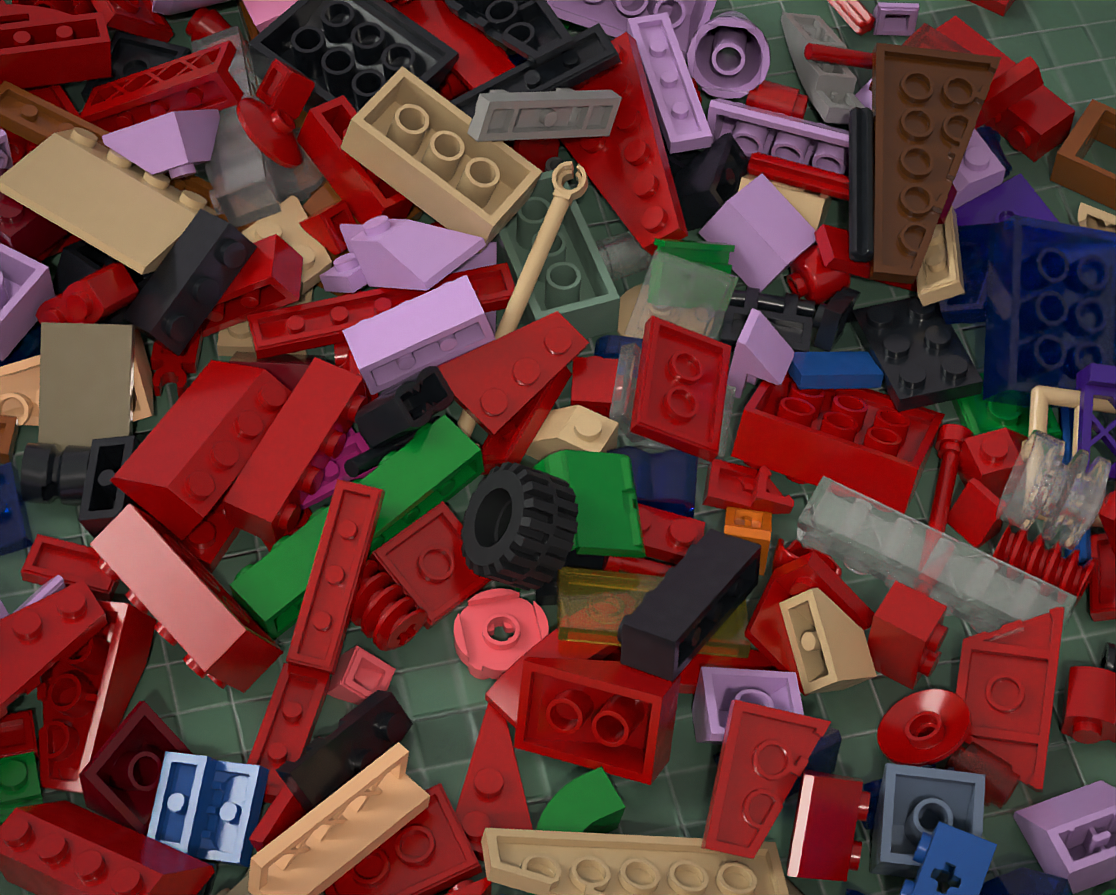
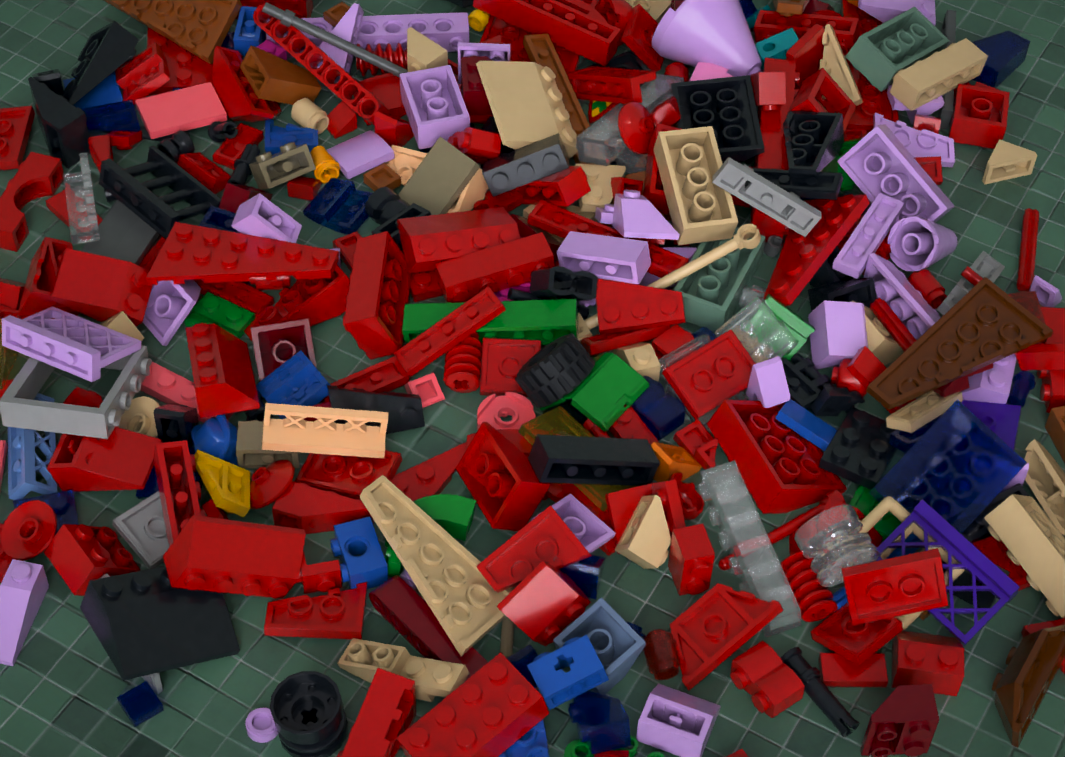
camera: 45 degrees right, 5 degrees down
lavender slope [102,109,220,180] -> none
black axle [849,107,874,263] -> none
red dish [877,689,972,767] -> none

